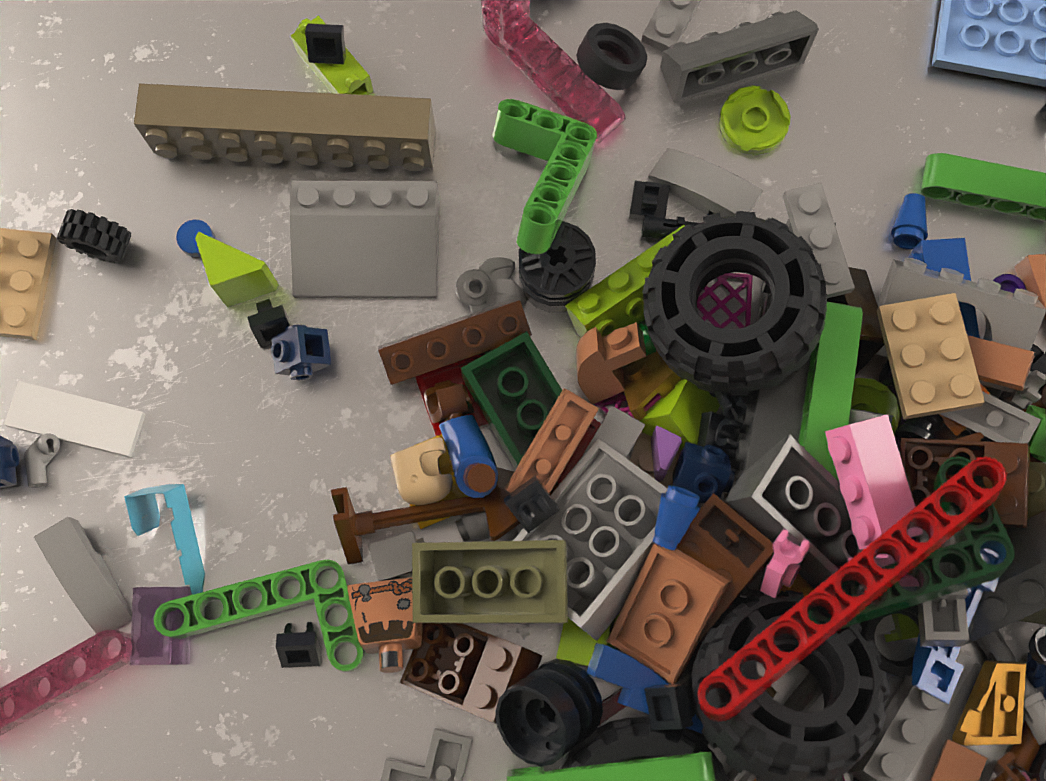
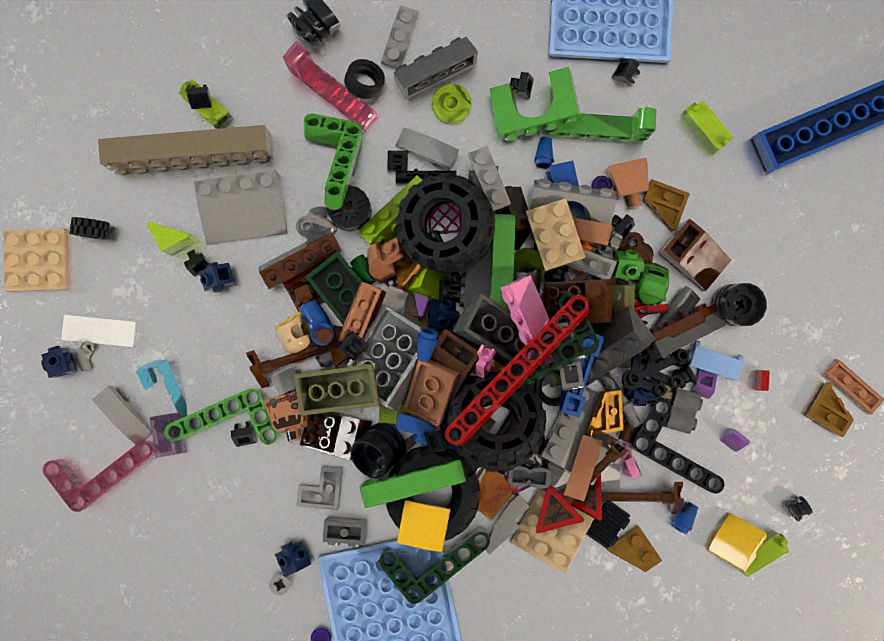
camera: 15 degrees left, 10 degrees up
blue tile [176,219,215,258] -> none
none -> green cone [350,254,376,284]
none -> bright green arch [490,67,582,141]
none -> black tile [510,72,534,99]

